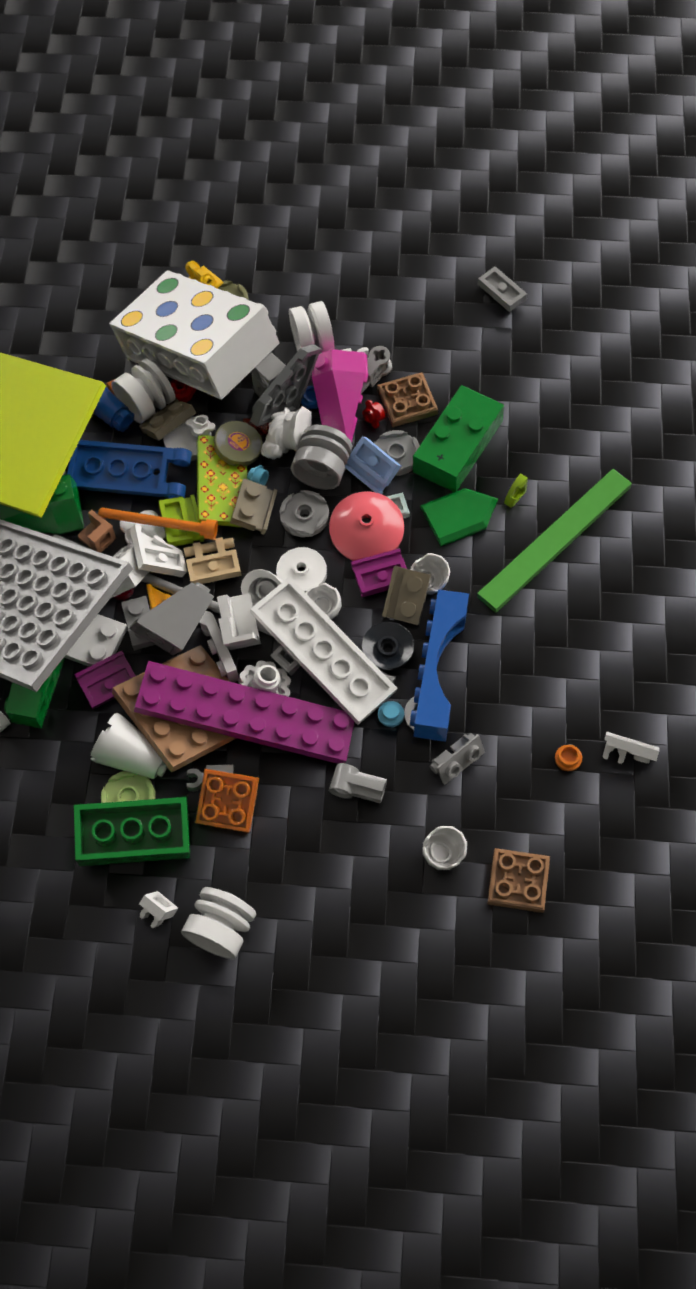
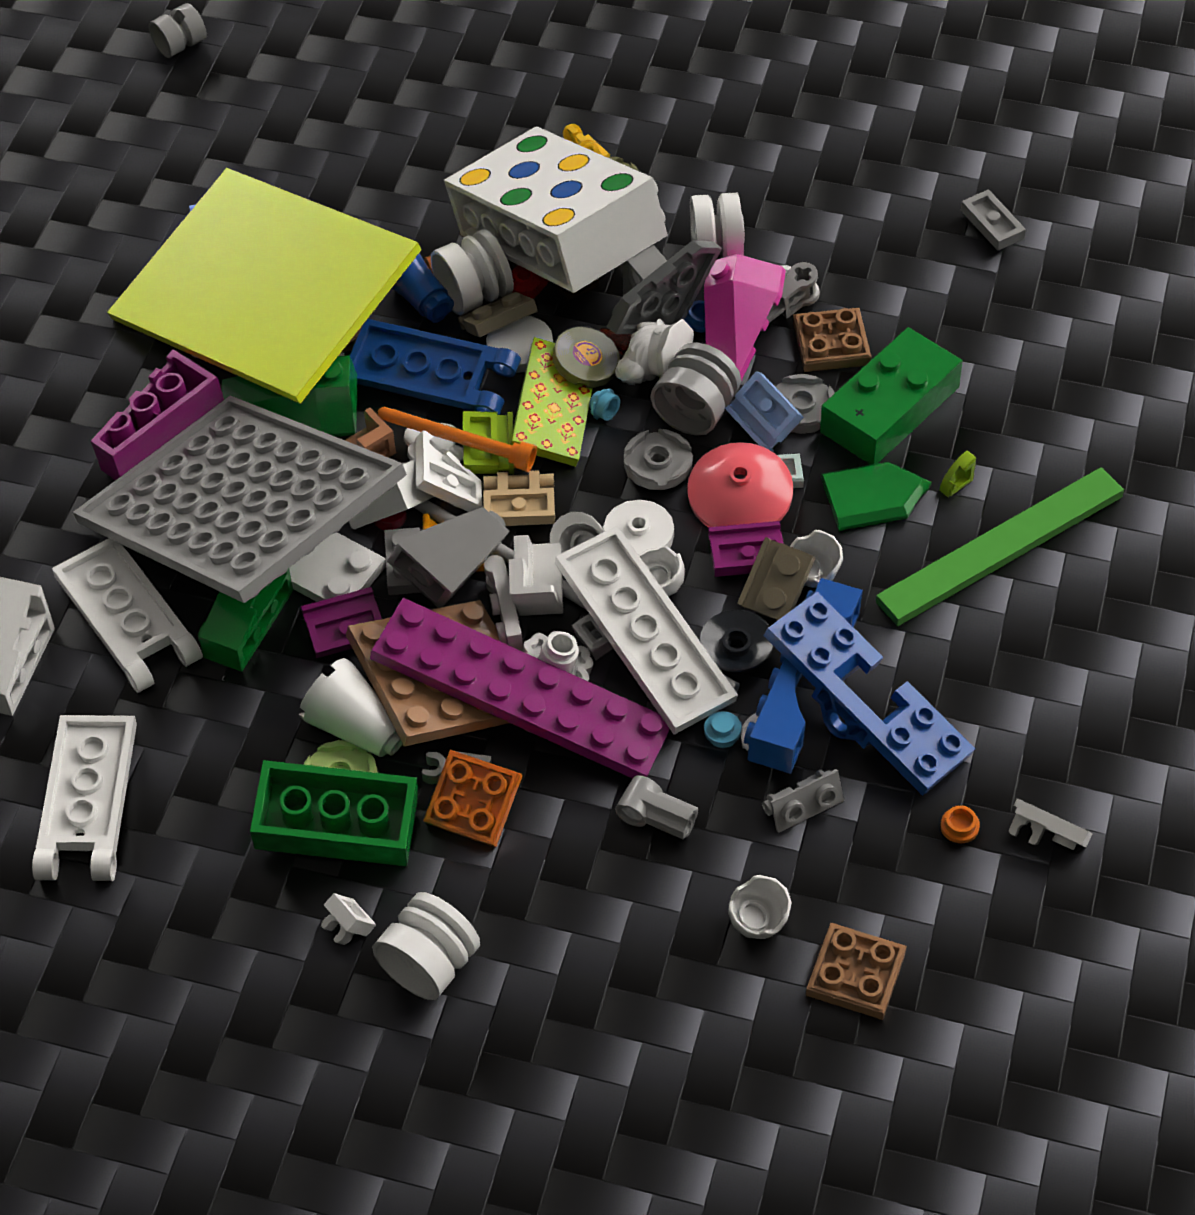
camera: 10 degrees right, 10 degrees down
white plate [186,415,215,437] -> none
dark tan plate [230,478,277,535] -> none
red plate [362,400,385,428] -> none
none -> plate [764,591,975,796]

